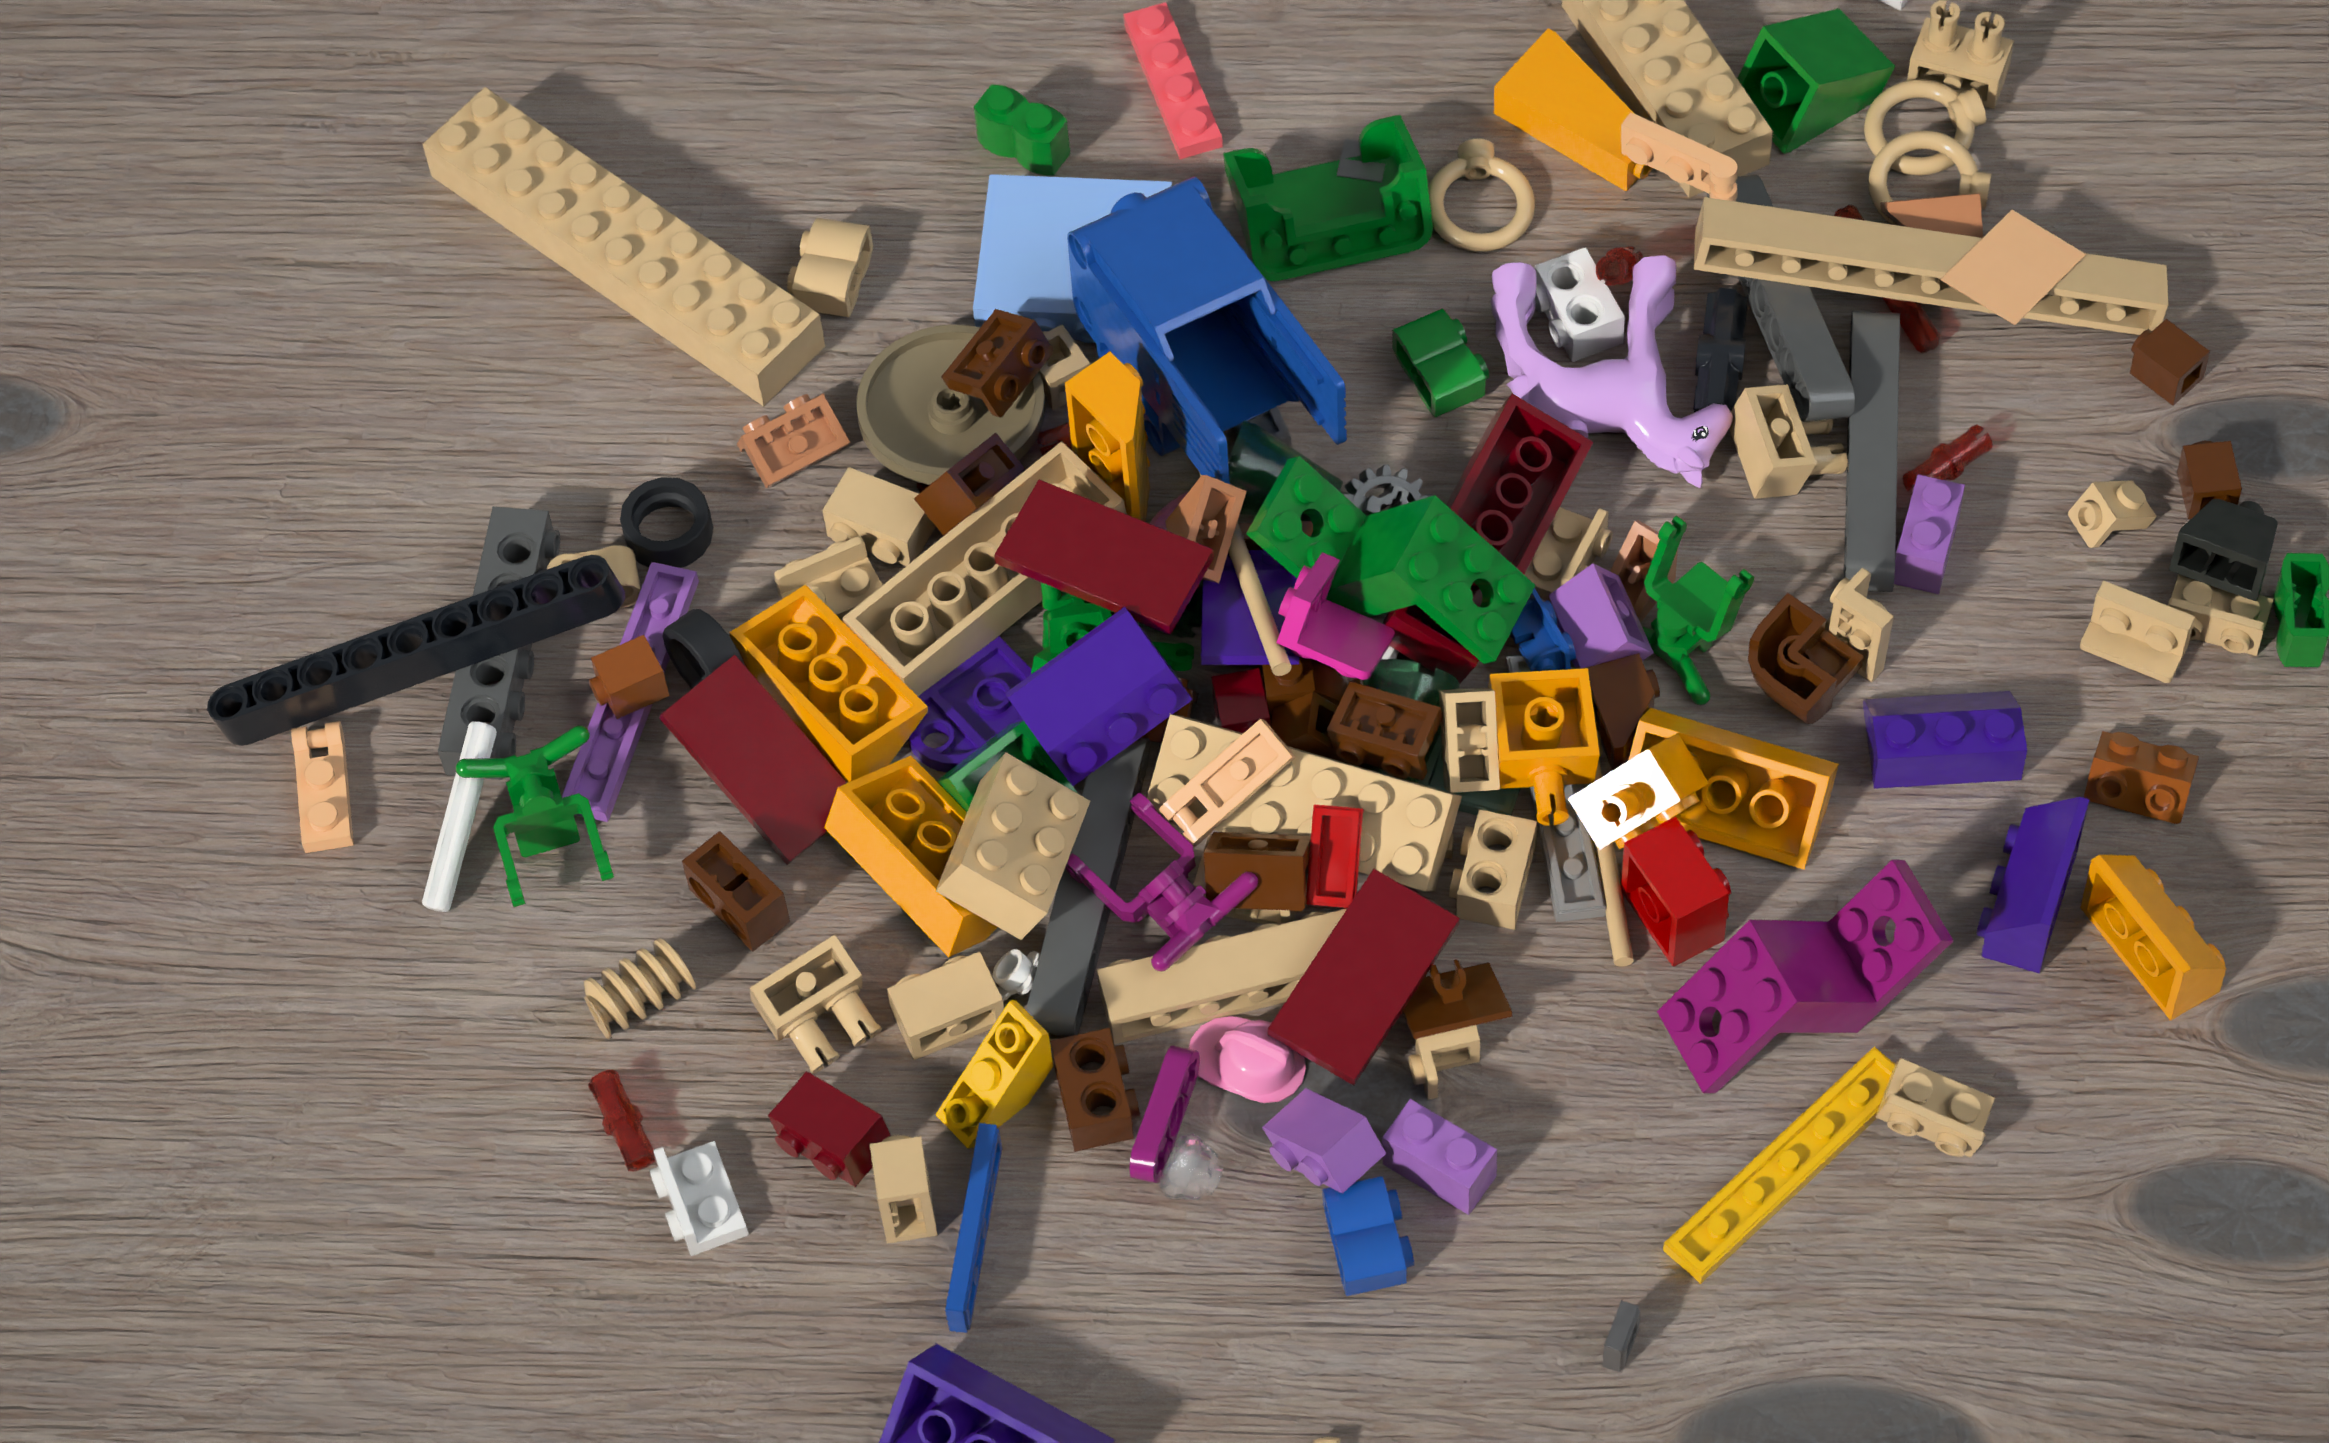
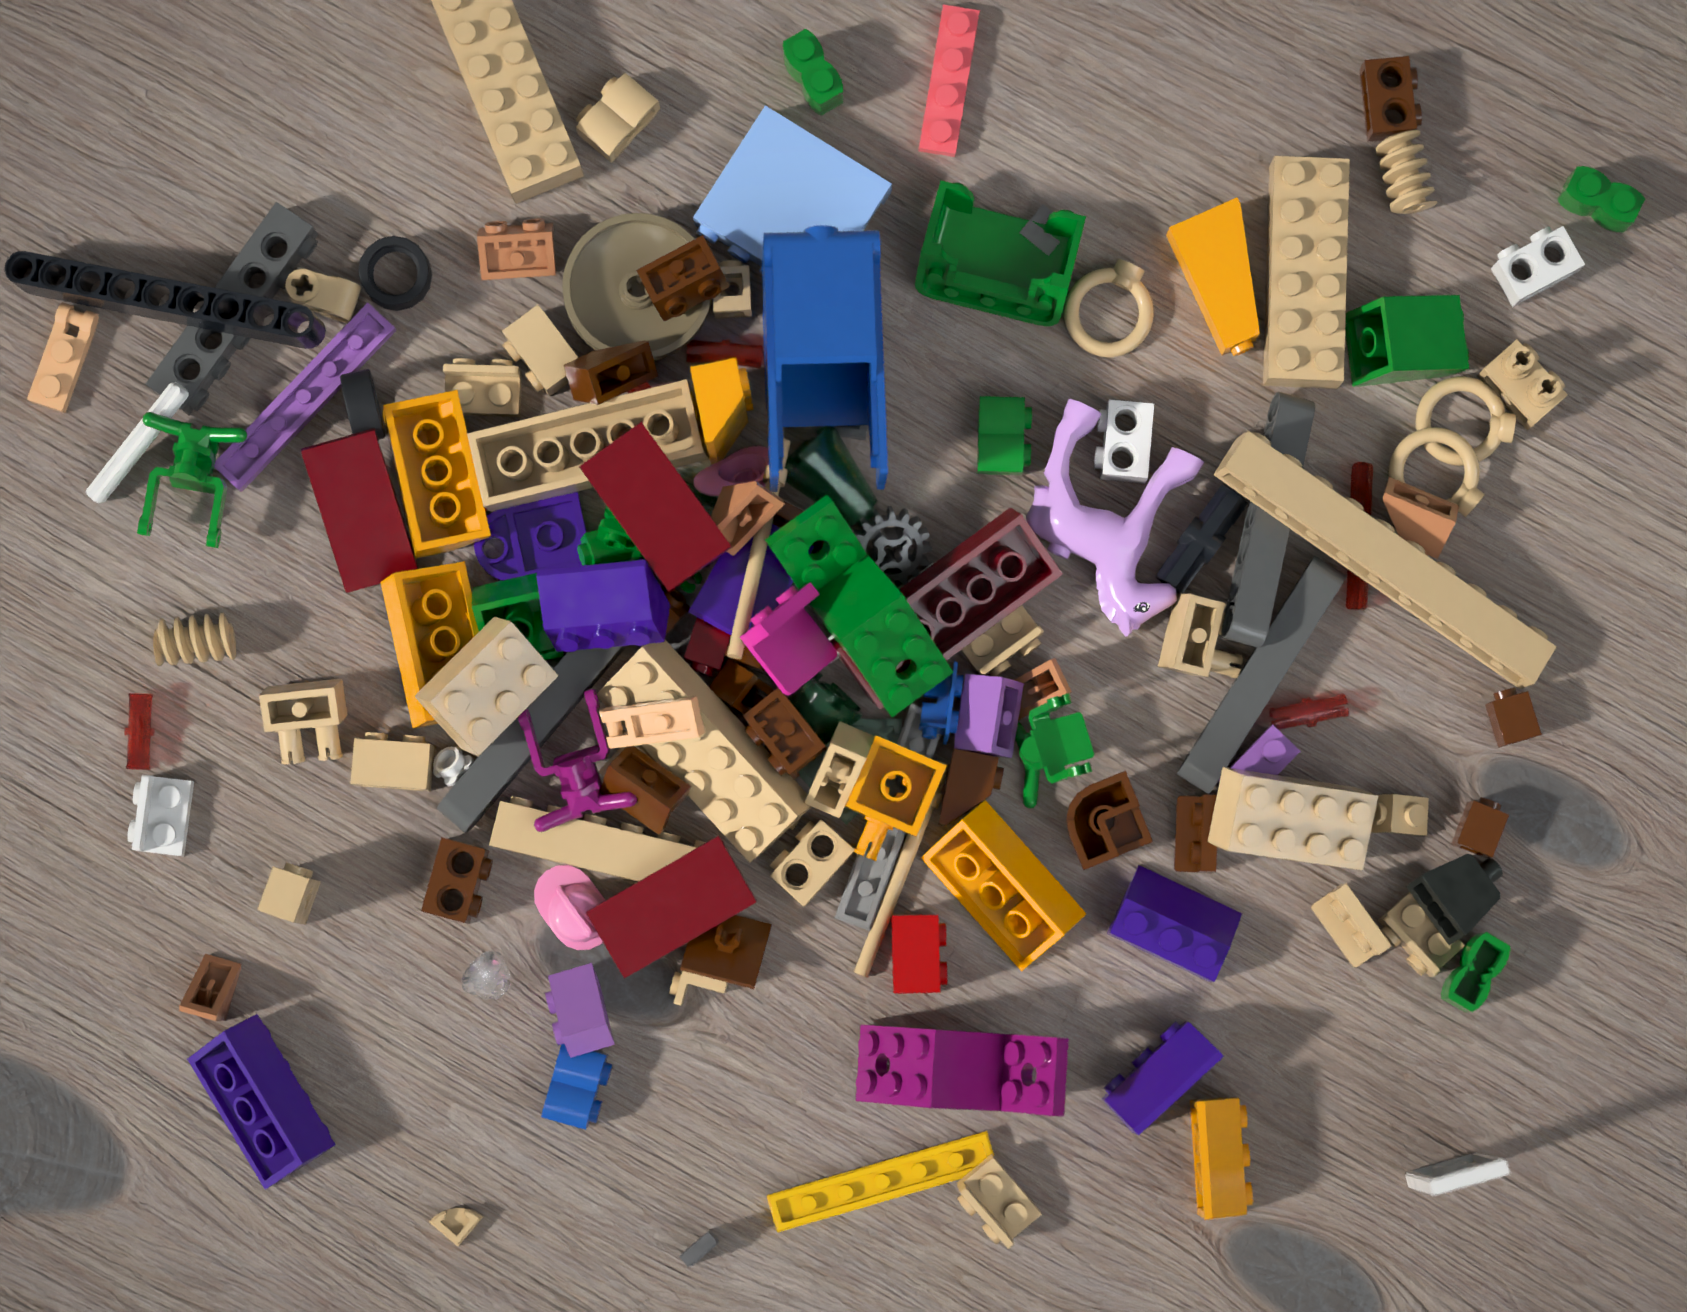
camera: 25 degrees right, 25 degrees up
dark orange brick [589,635,670,719] -> none
reddish brown brick [682,831,790,952] -> none
dark red brick [768,1071,891,1187] -> none
yellow slope [935,1000,1053,1148] -> none
blue tile [945,1123,1002,1333] -> none
magenta beam [1129,1045,1200,1183] -> none
red tile [1306,804,1364,908] -> none
medium lavender brick [1382,1099,1497,1215] -> none
brick [1568,733,1709,850] -> none
clear red pin [1596,246,1643,285] -> none
light nougat plate [1621,112,1738,201] -> none
tan bracket [1825,568,1894,682] -> none
light nougat sticker [1940,210,2086,325] -> none
dark orange bracket [2084,731,2199,824] -> none
none -> nougat slope [179,954,242,1021]
none -> reddish brown bracket [1174,794,1217,874]
none -> tan brick [1208,767,1378,870]

